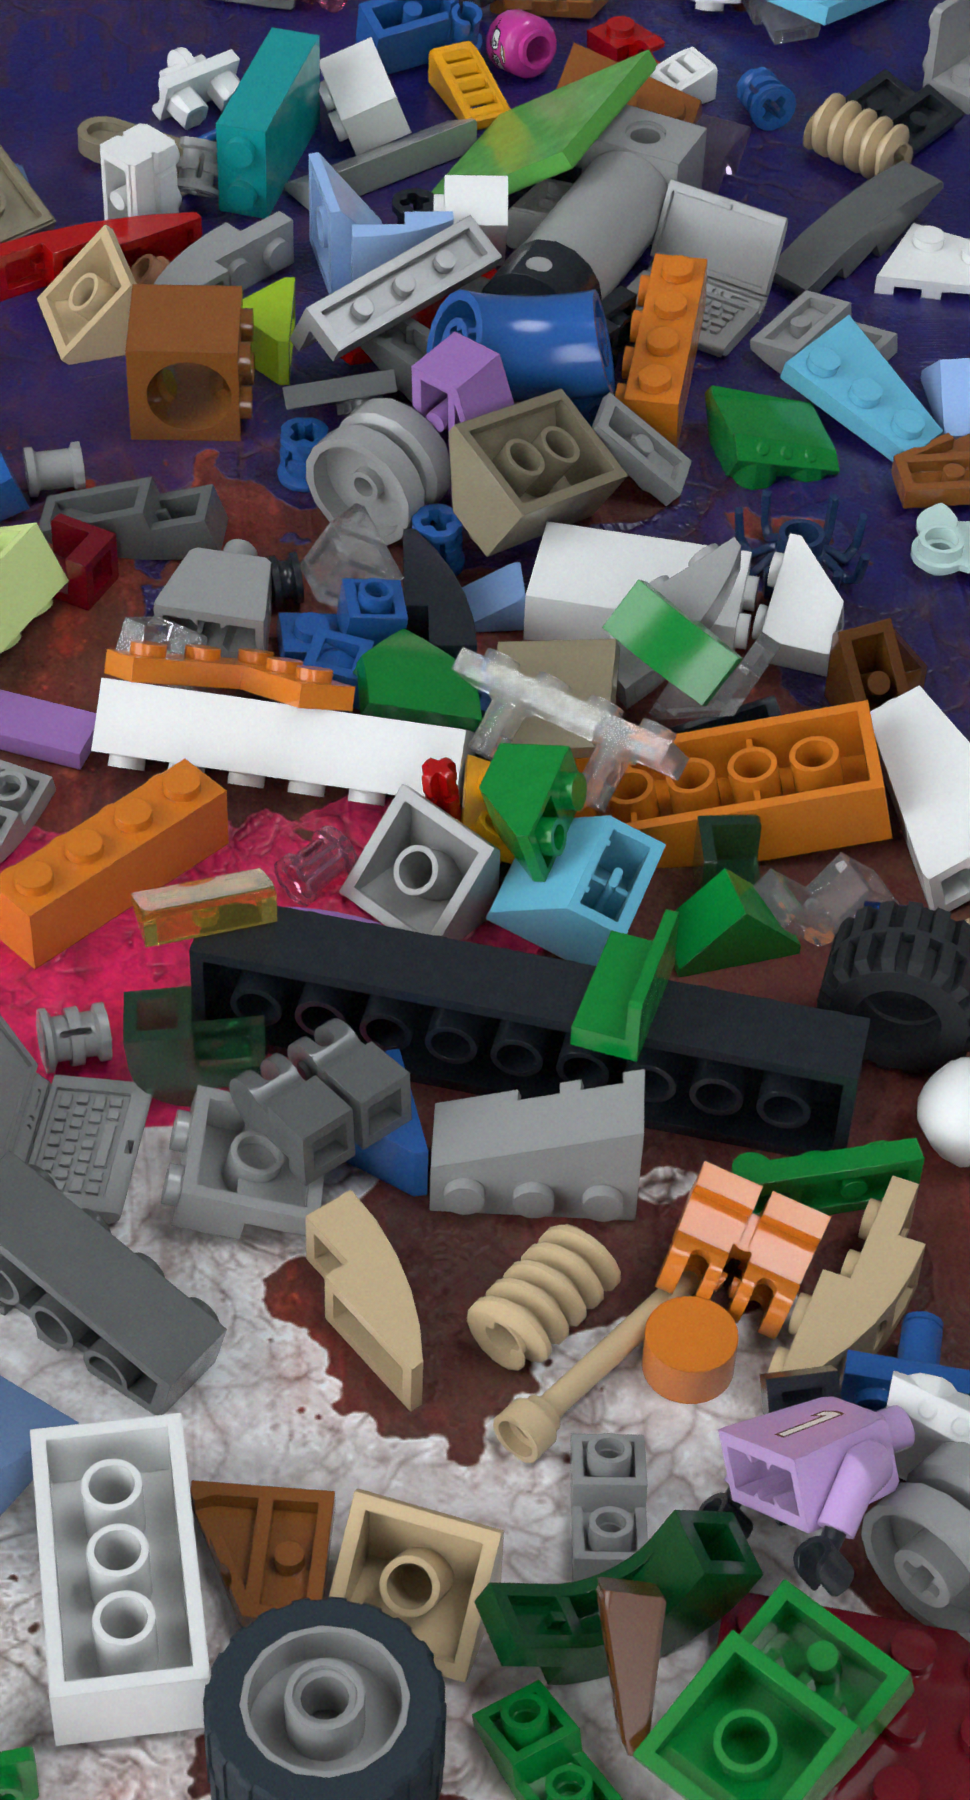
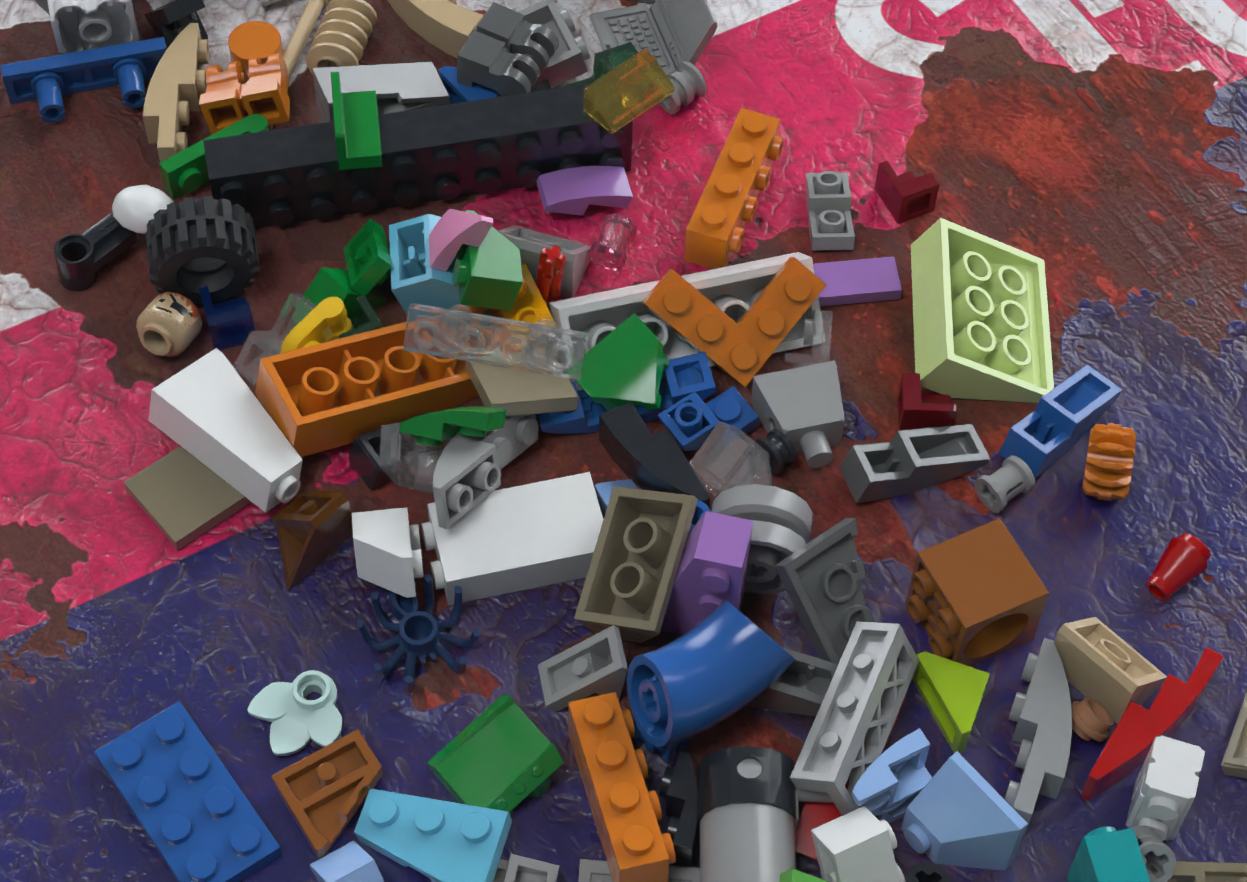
camera: 155 degrees right, 10 degrees up
none -> yellow plate [280,297,355,354]
none -> green plate [343,218,392,297]
none -> bright pink slope [429,209,493,271]

